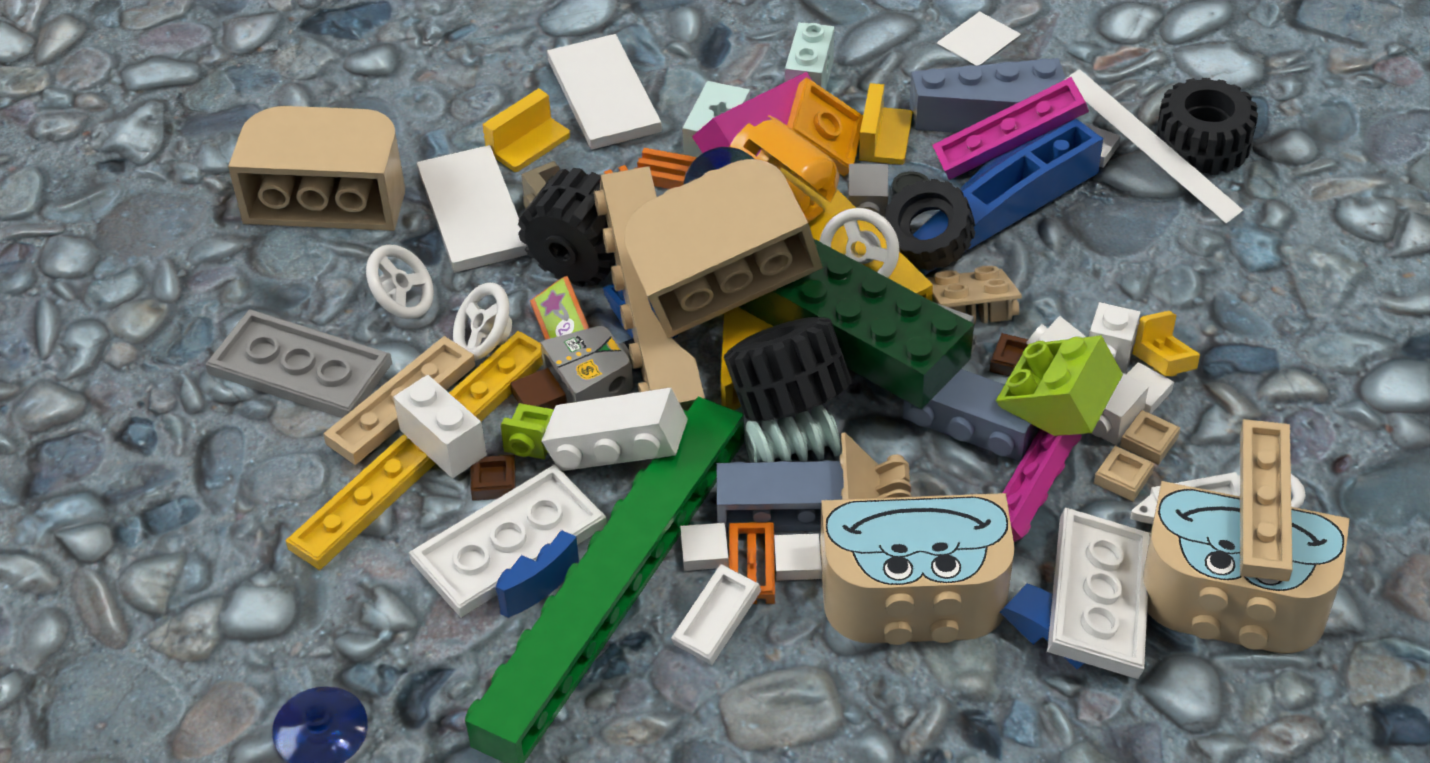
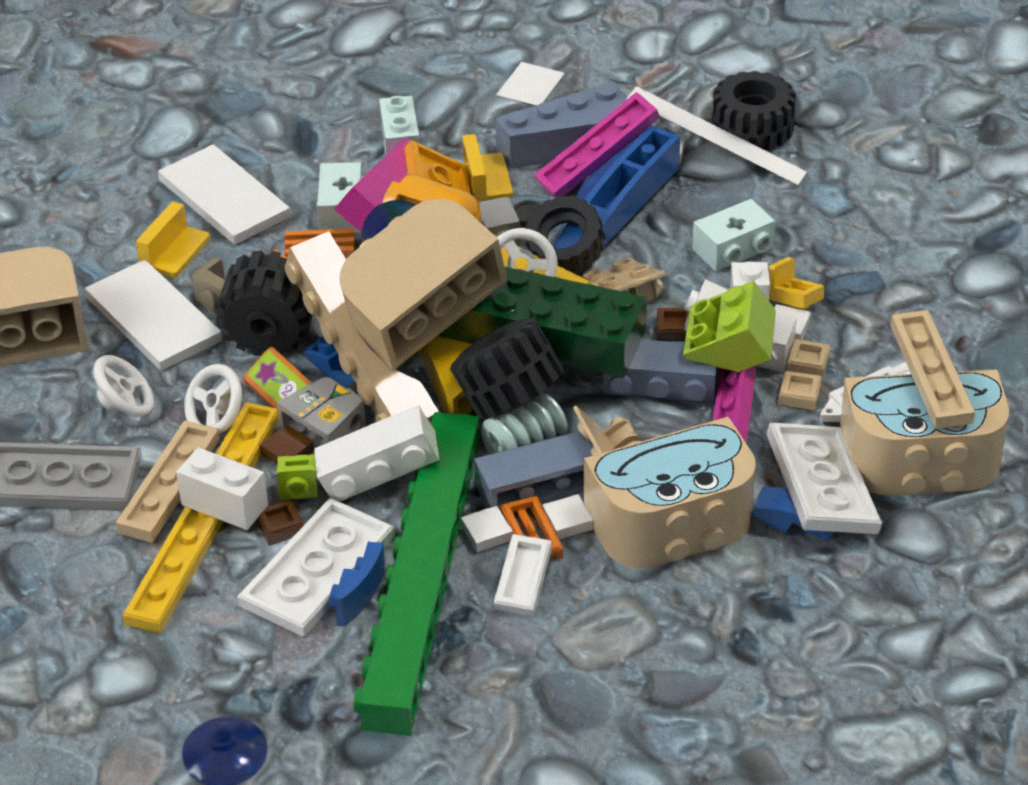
camera: 20 degrees left, 5 degrees down
none -> light aqua brick [692,199,775,272]

